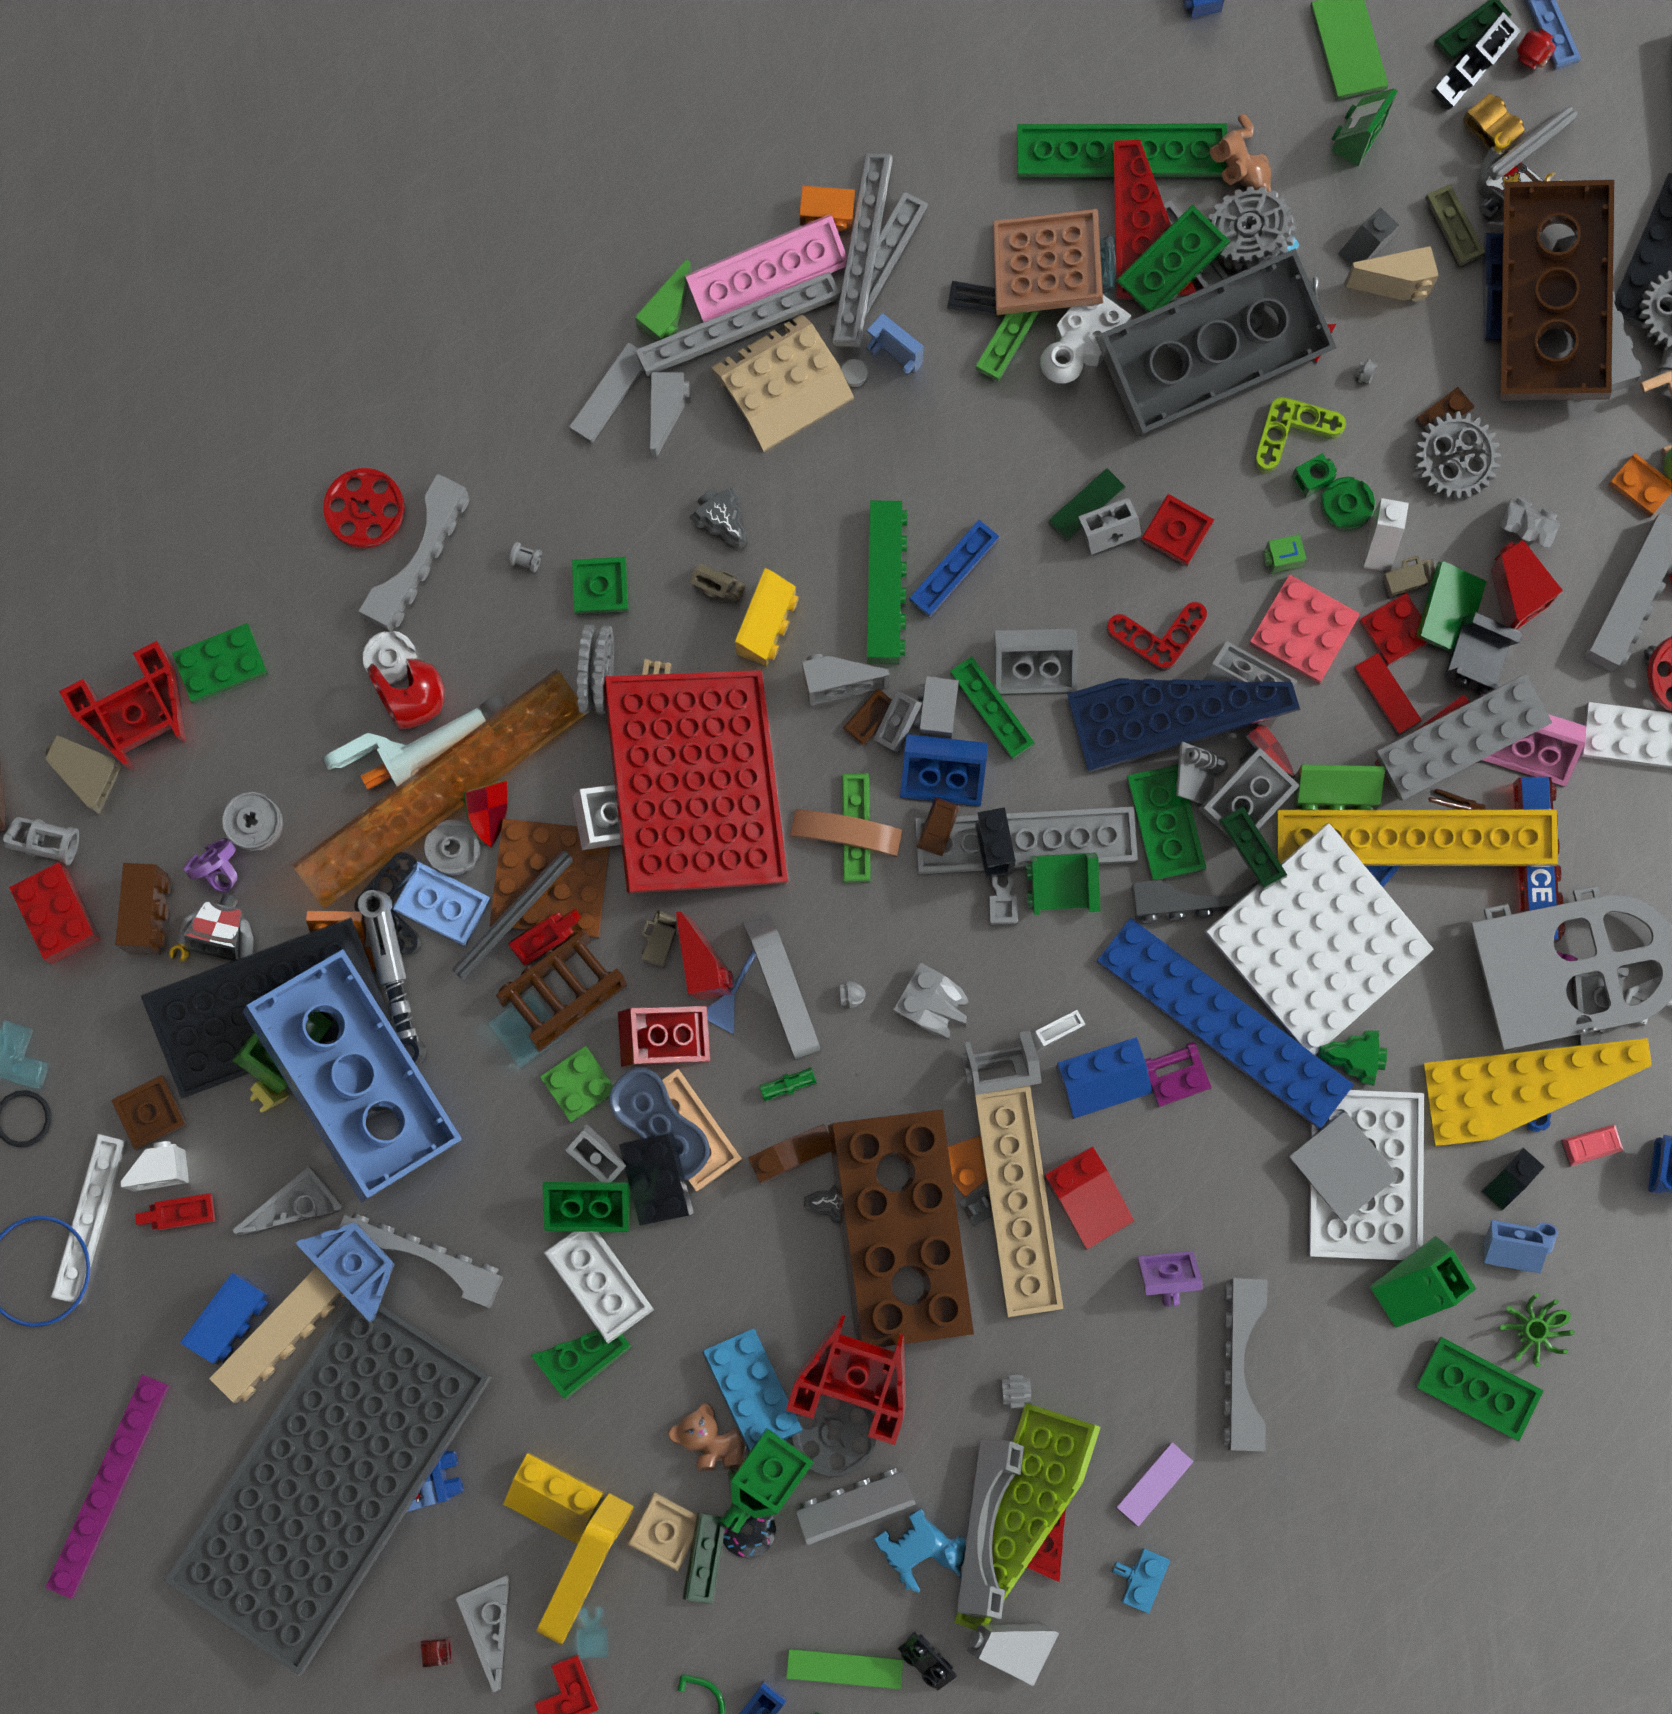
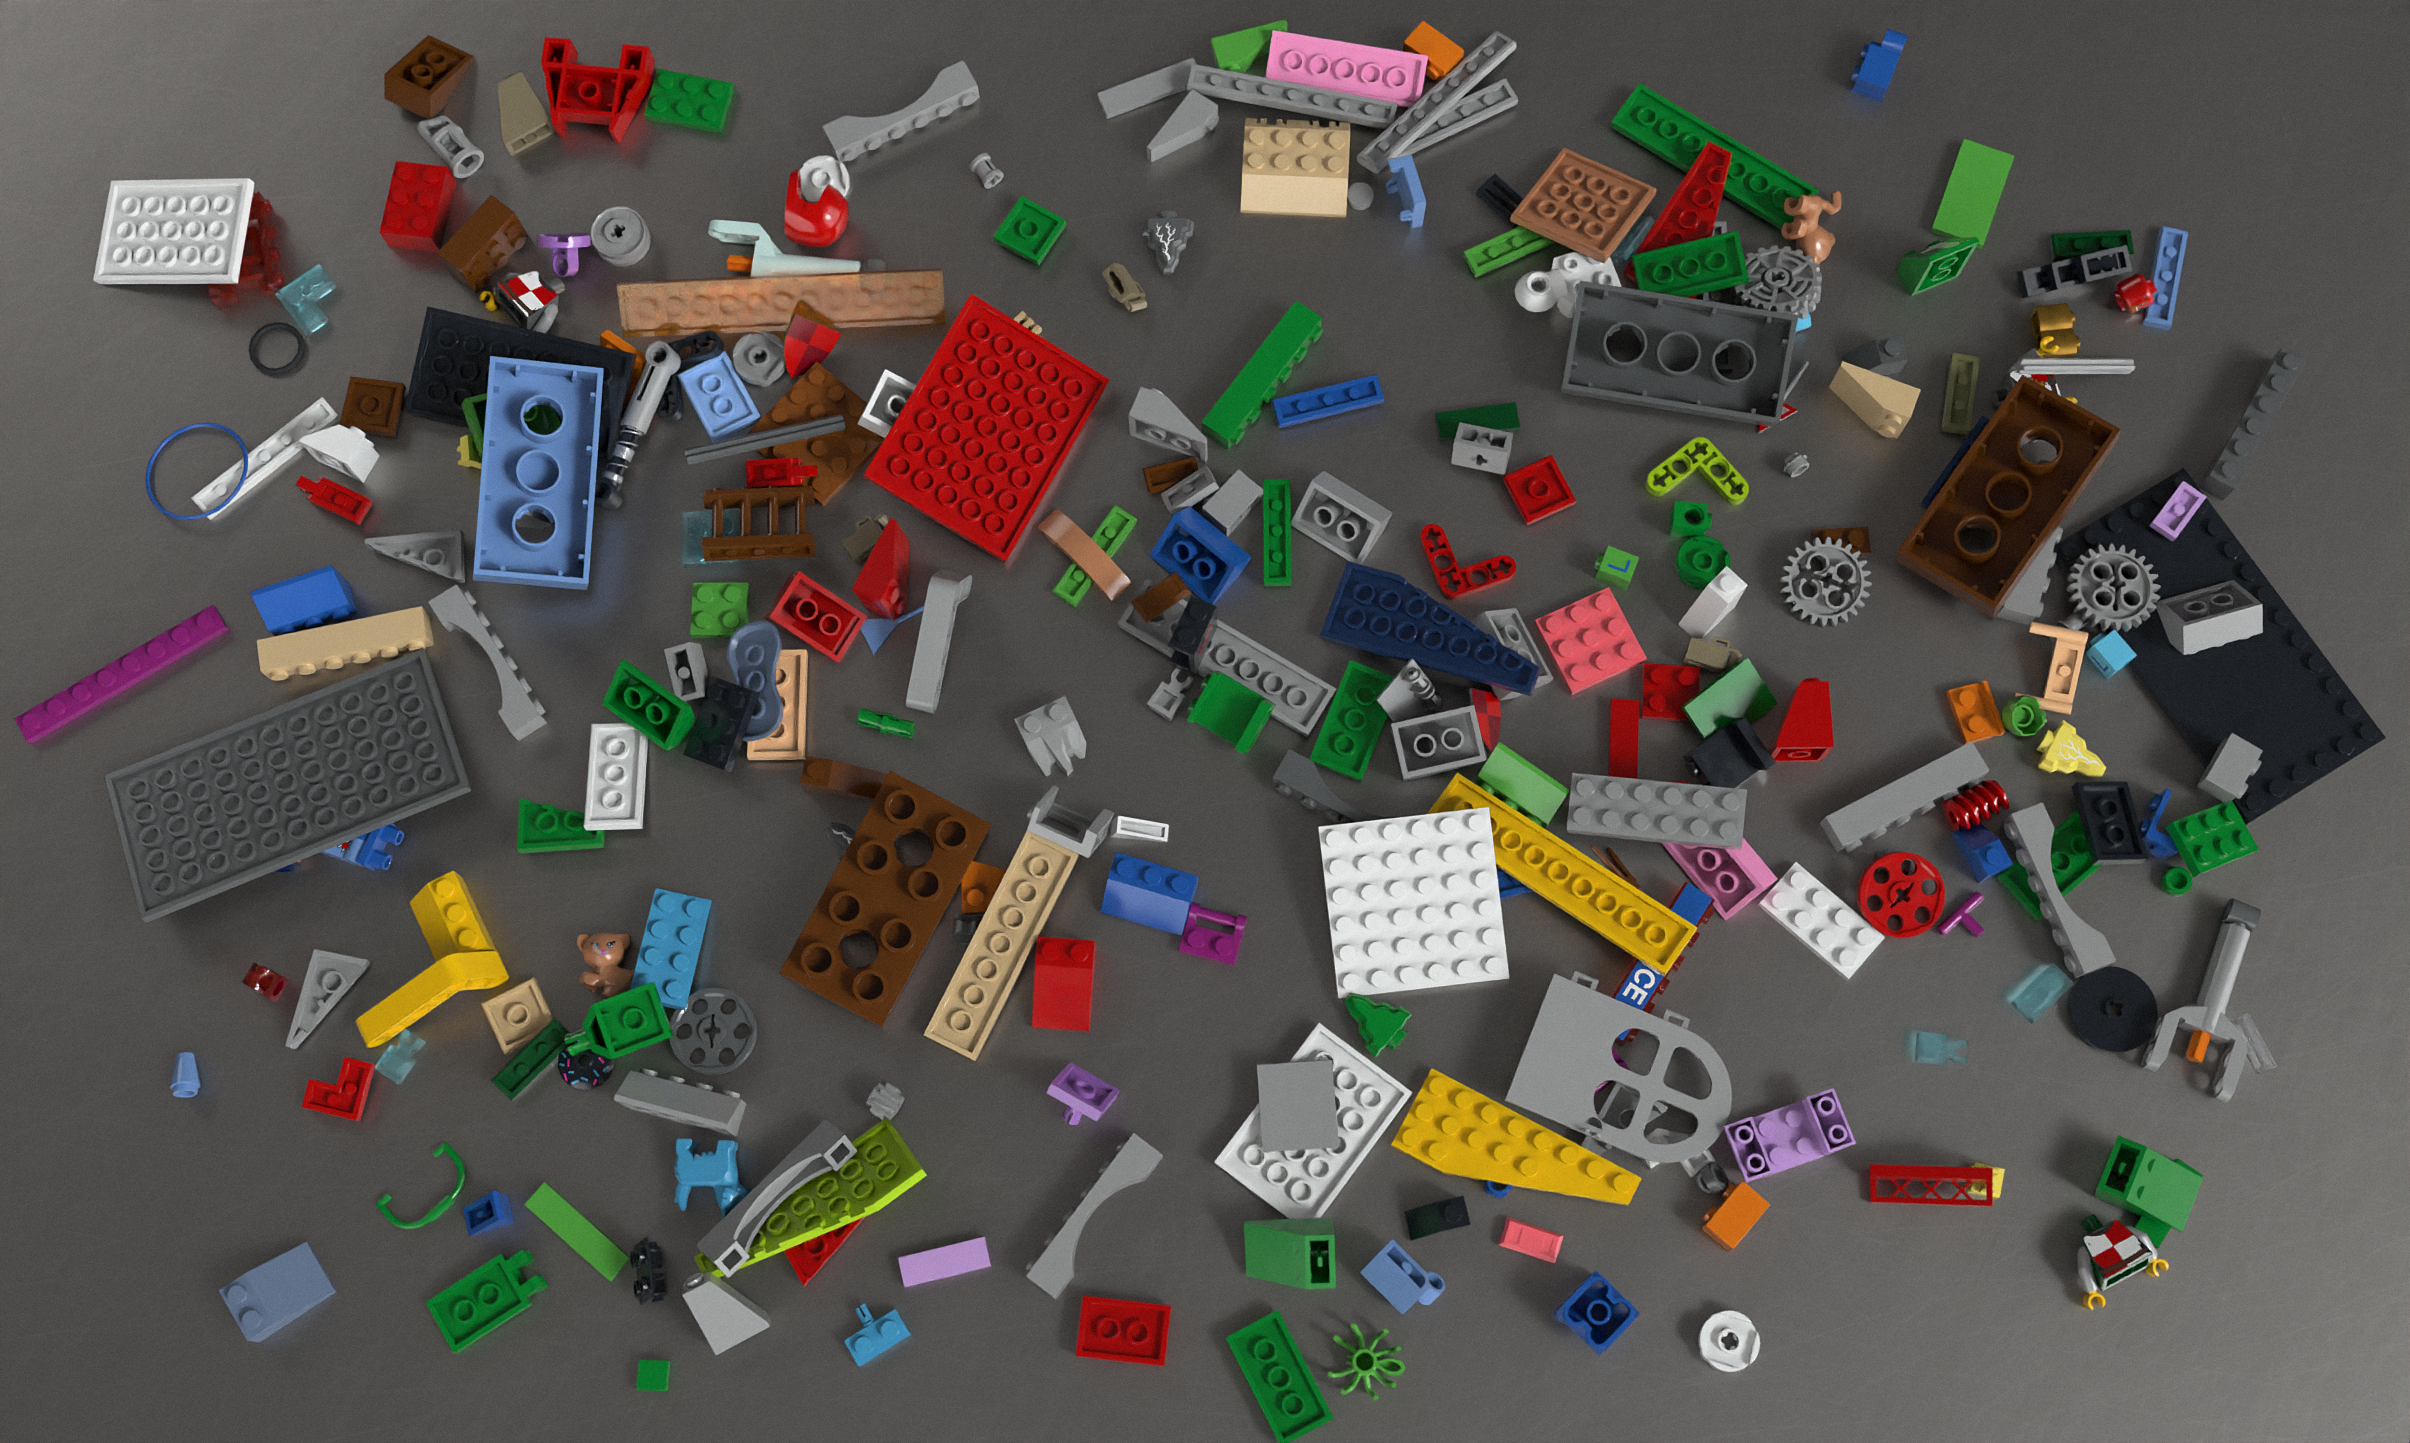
camera: 35 degrees right, 5 degrees down
medium blue wing [296,1222,395,1322] -> none
red wedge [323,468,405,548] -> none
light grey piece [577,624,614,715] -> none
yellow slope [735,568,799,667] -> none
red wedge [786,1315,906,1445] -> none
light grey plate [840,981,866,1009] -> none
blue plate [1097,918,1354,1130] -> none
dark green tile [1219,807,1287,891] -> none
light grey plate [1501,497,1560,547] -> none
none -> red plate [1076,1296,1172,1367]

